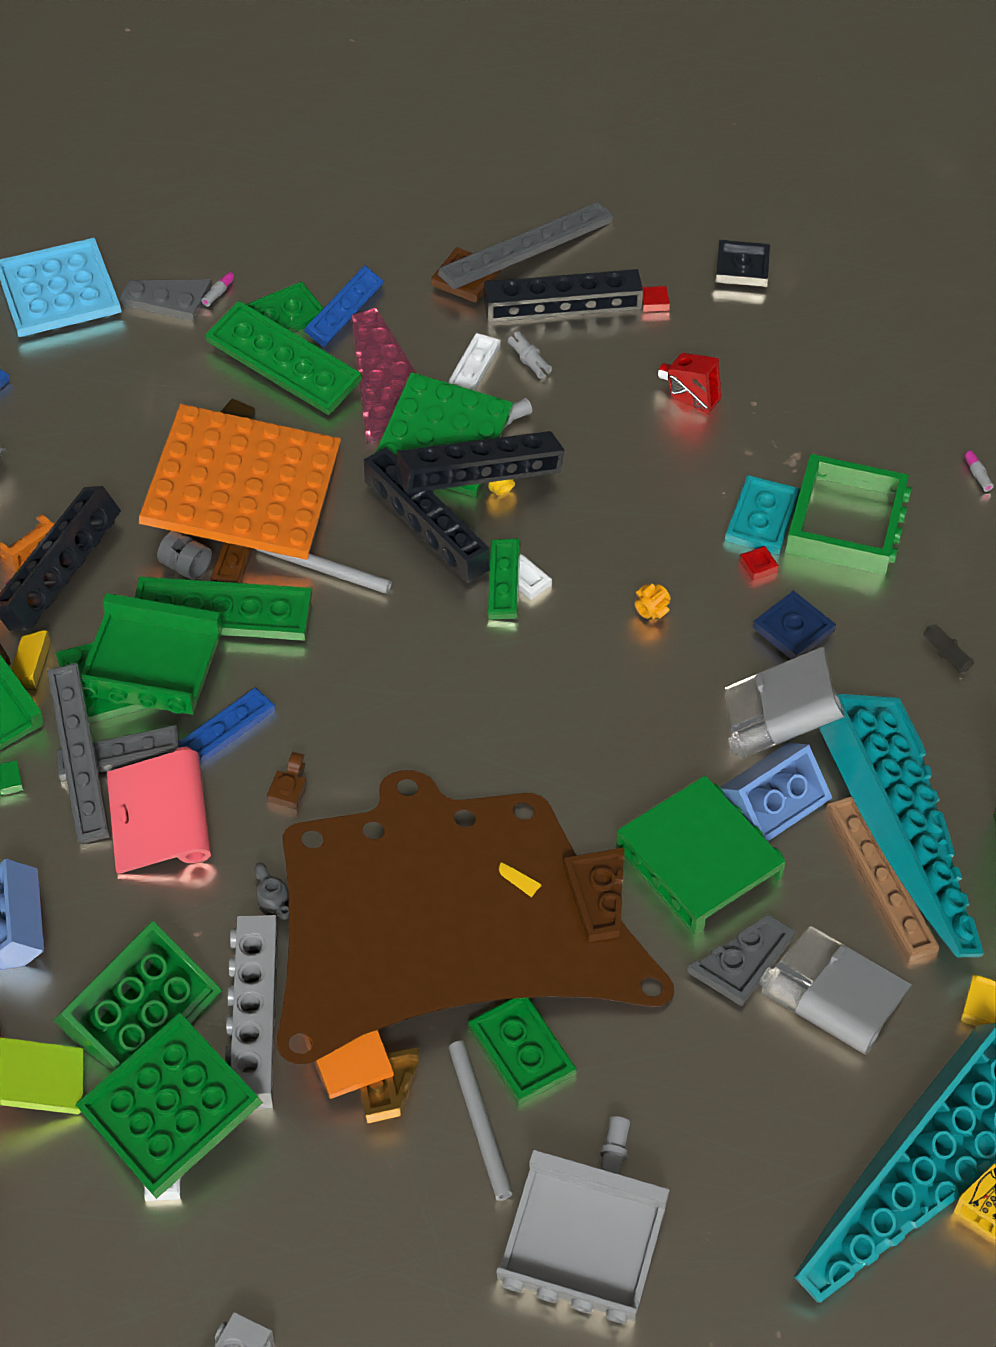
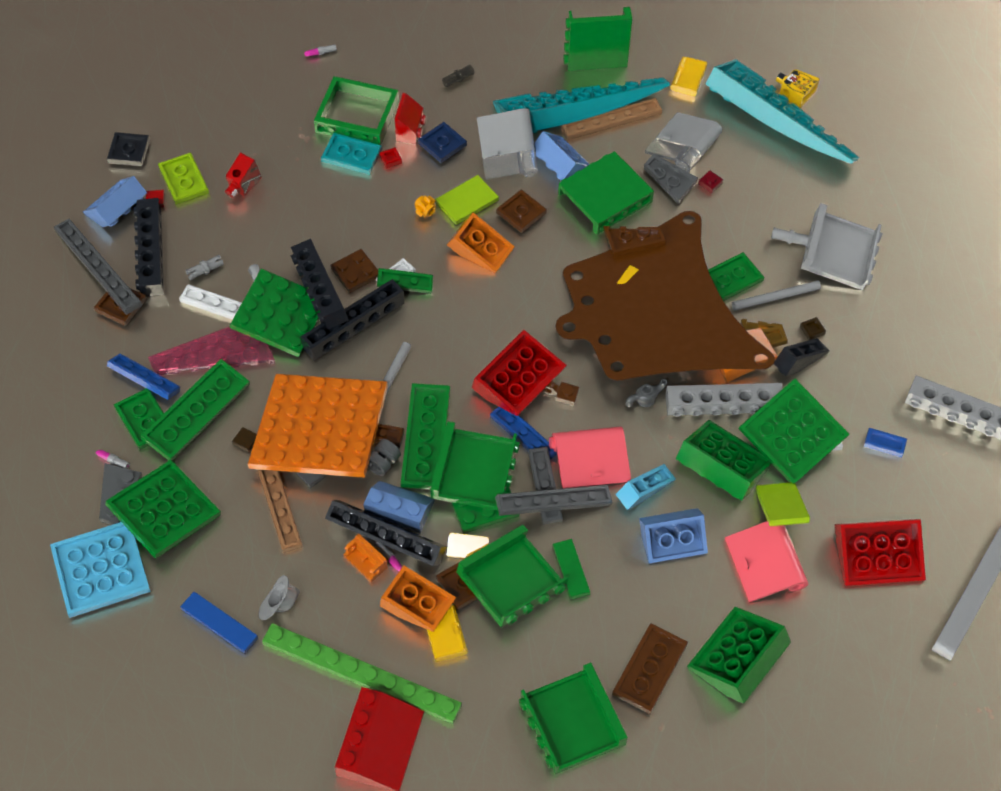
camera: 90 degrees left, 5 degrees up
none -> medium blue slope [83,176,147,227]
none -> green plate [105,460,221,559]
none -> lime tile [158,153,209,205]
none -> medium nougat tile [251,450,303,553]
none -> reddish brown plate [330,249,378,293]
none -> medium blue slope [363,481,435,534]
none -> red slope [395,93,426,145]
none -> lime tile [435,175,499,225]
none -> orange slope [447,212,515,273]
none -> red slope [472,330,567,416]
none -> reddish brown plate [496,189,547,233]
none -> medium azure slope [616,464,676,510]
none -> dark red plate [698,170,724,194]
none -> black slope [774,338,830,376]
none -> dark brown tile [800,317,826,340]
none -> blue tile [864,428,907,458]

